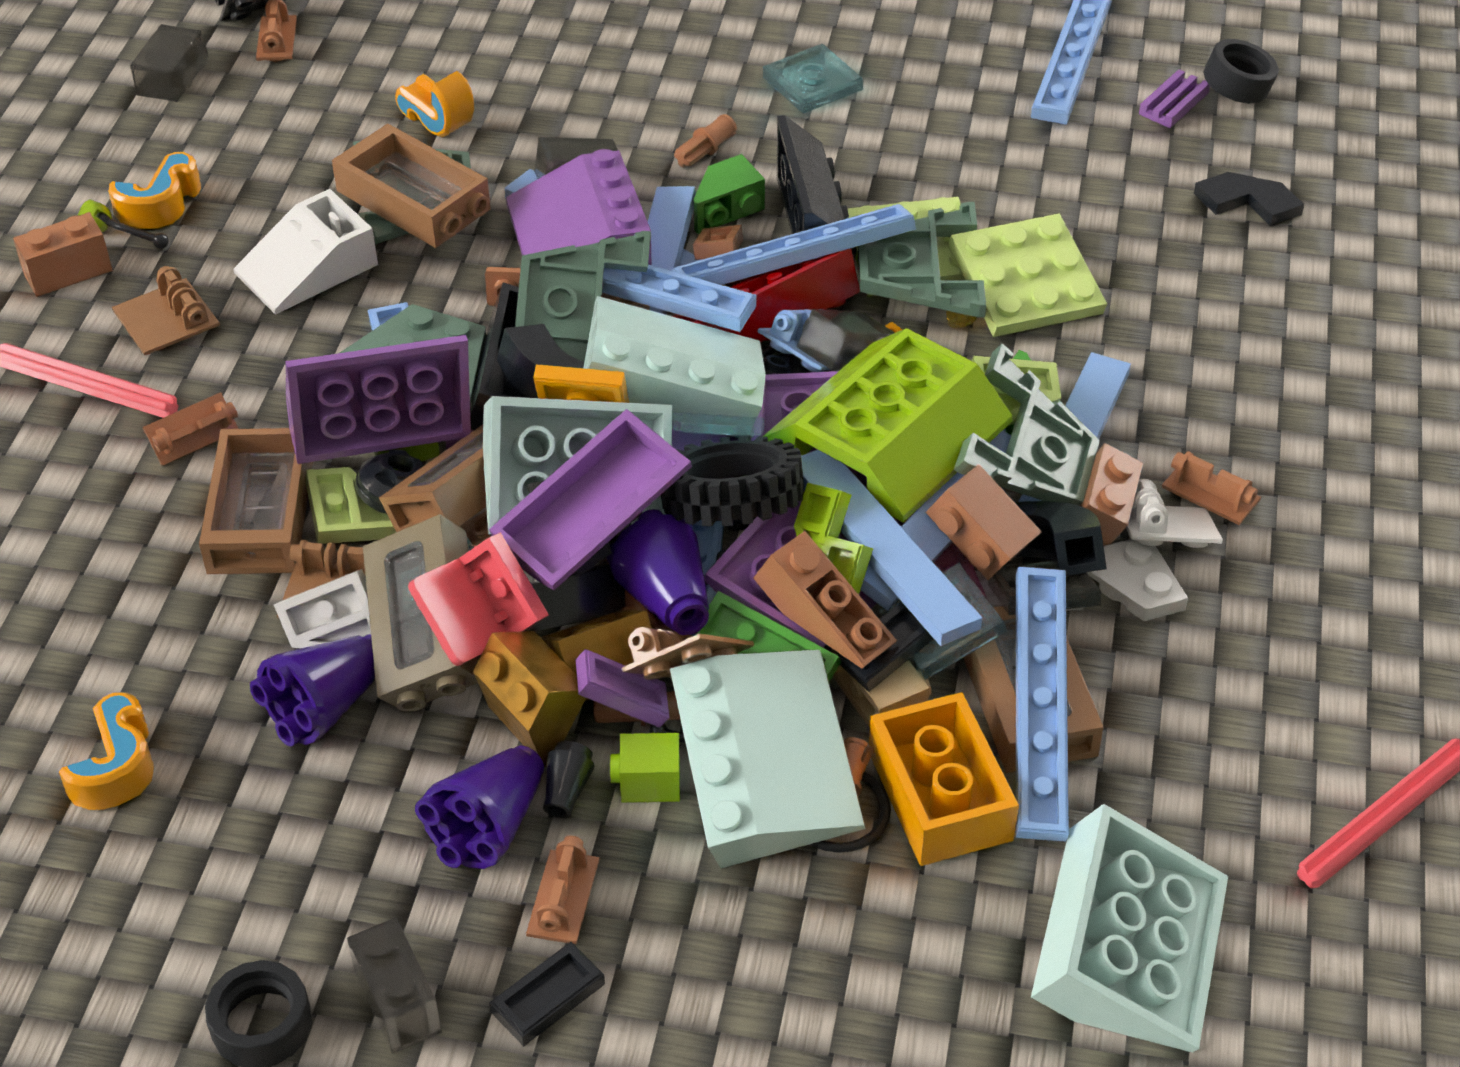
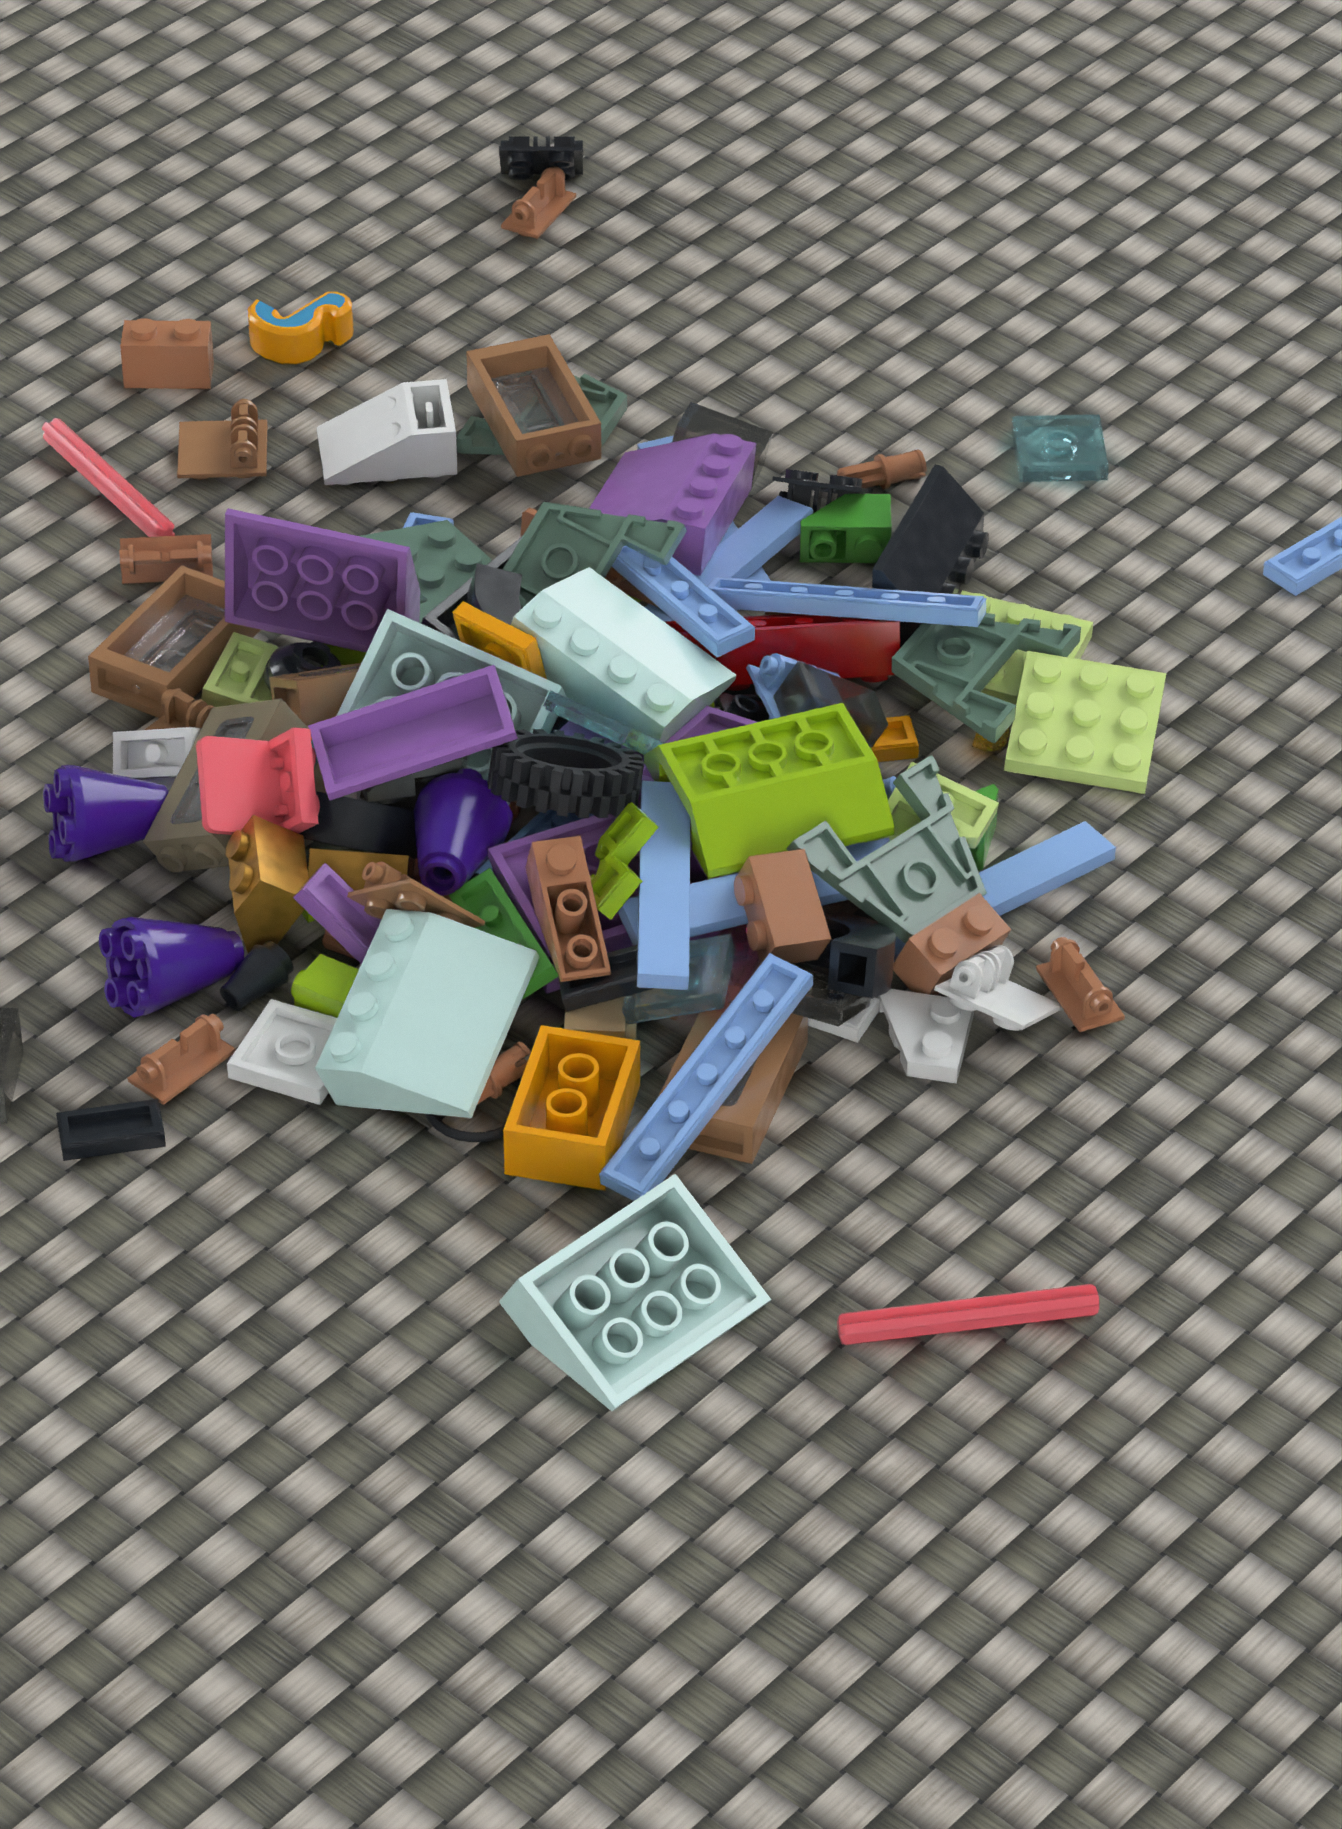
camera: 30 degrees right, 5 degrees down
hinge [78,199,169,249] -> none
clear smoke brick [130,24,208,102] -> none
light orange animal [395,71,474,137] -> none
nougat plate [693,225,743,260] -> none
none -> white plate [227,999,337,1105]
none -> black hinge [772,469,873,513]

